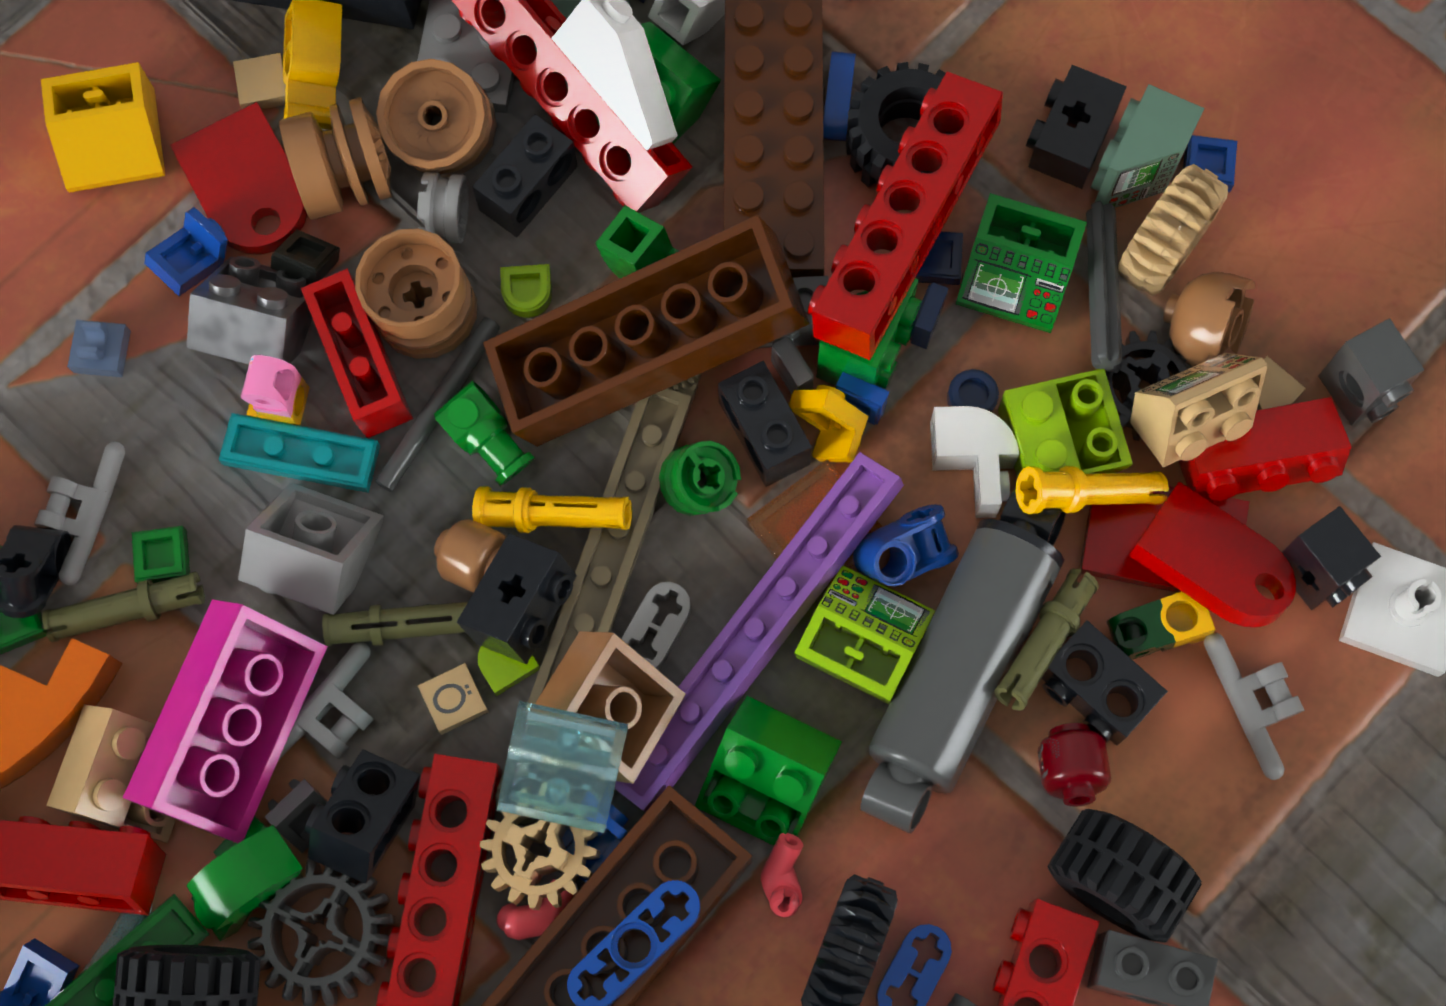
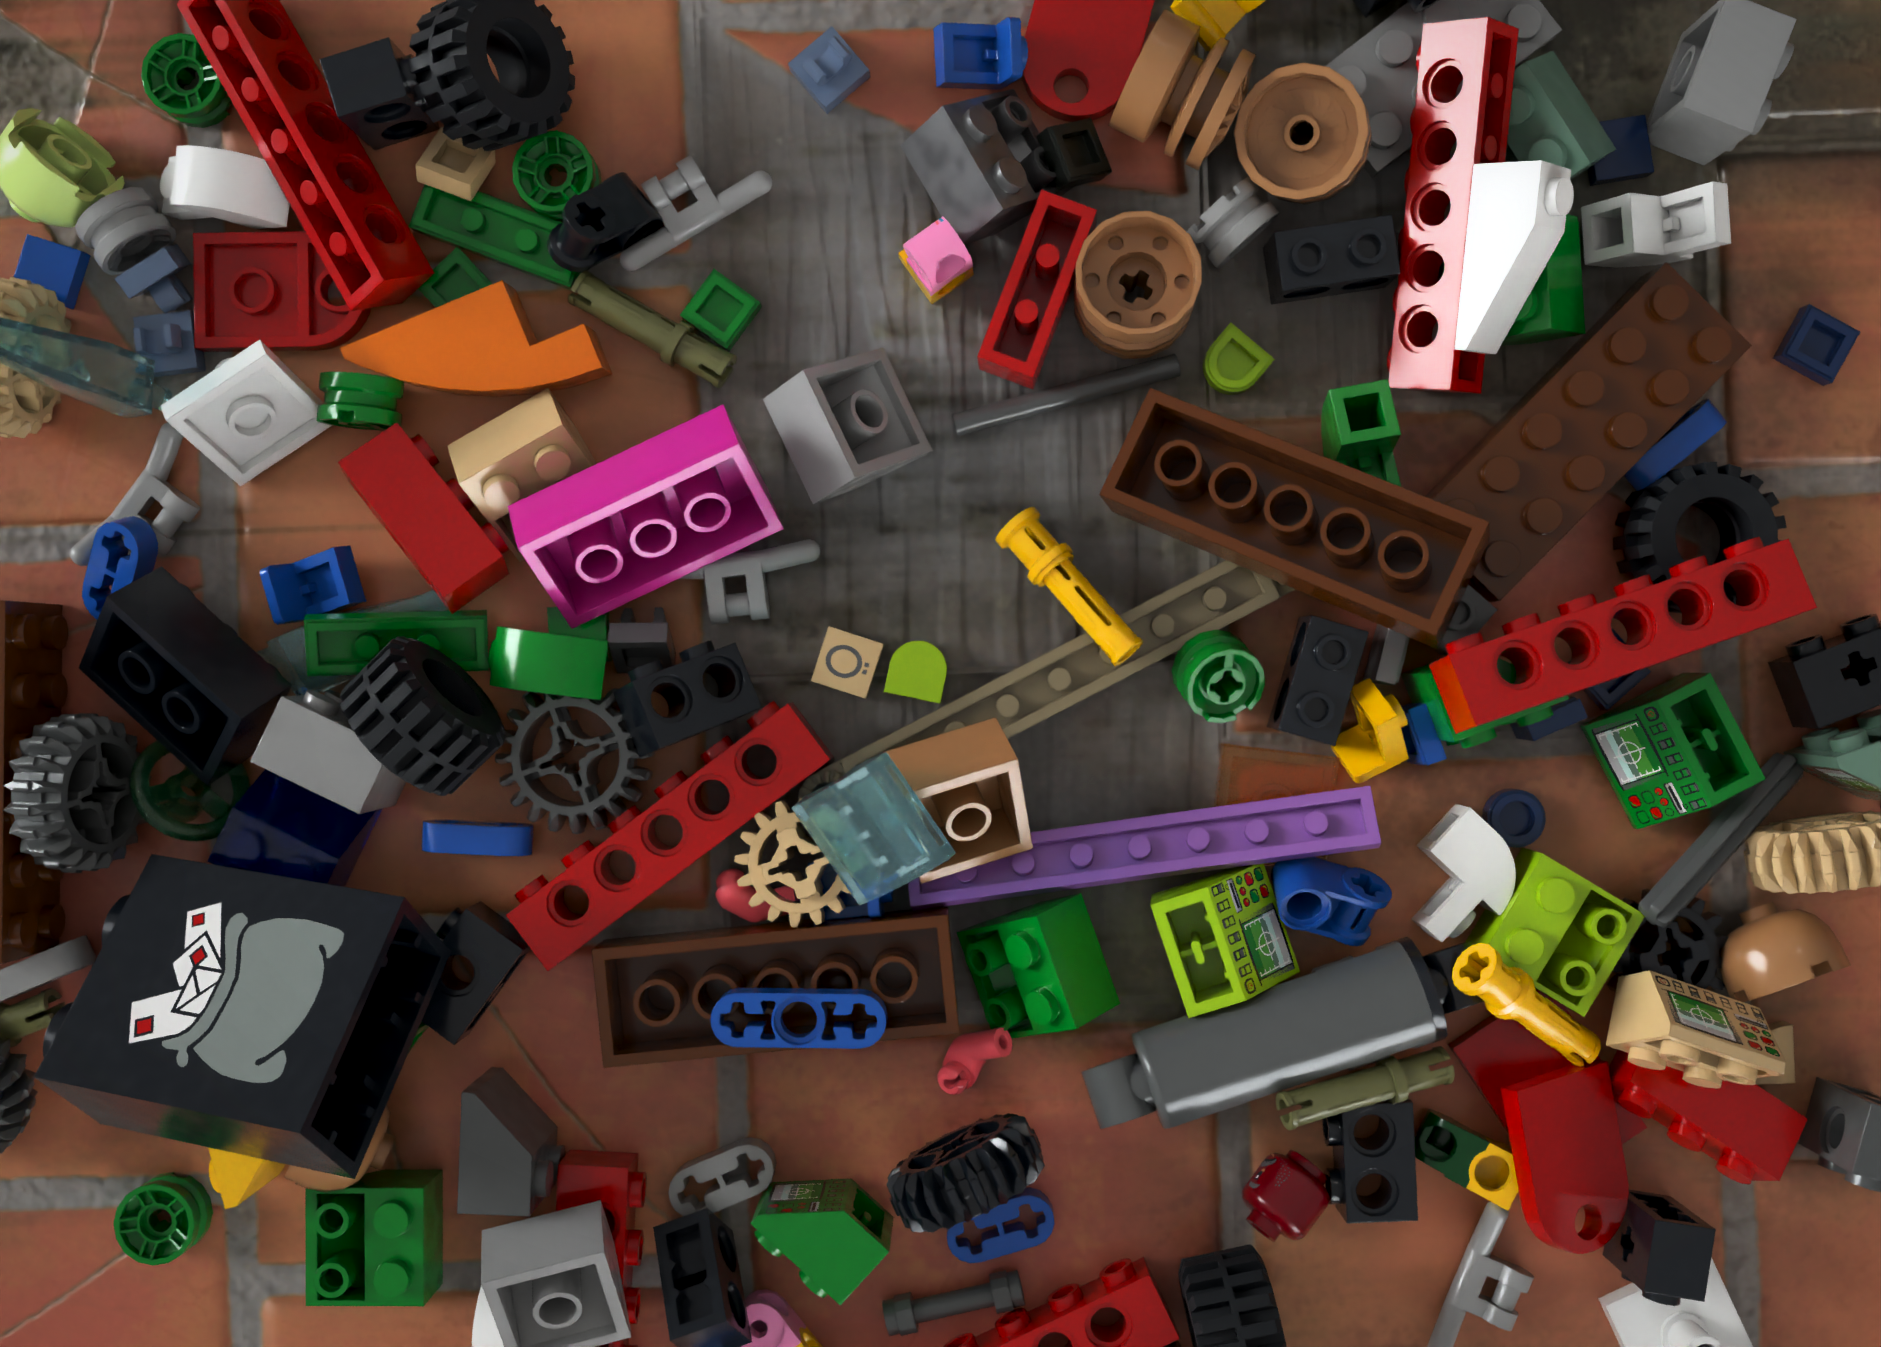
camera: 45 degrees right, 15 degrees up
teal tile [219,413,381,493] -> none
olive pin [322,602,468,646] -> none
green connector [434,380,535,487] -> none
medium nougat head [434,519,507,593] -> none
black brick [457,533,577,665] -> none
light grey beam [621,582,691,670] -> none

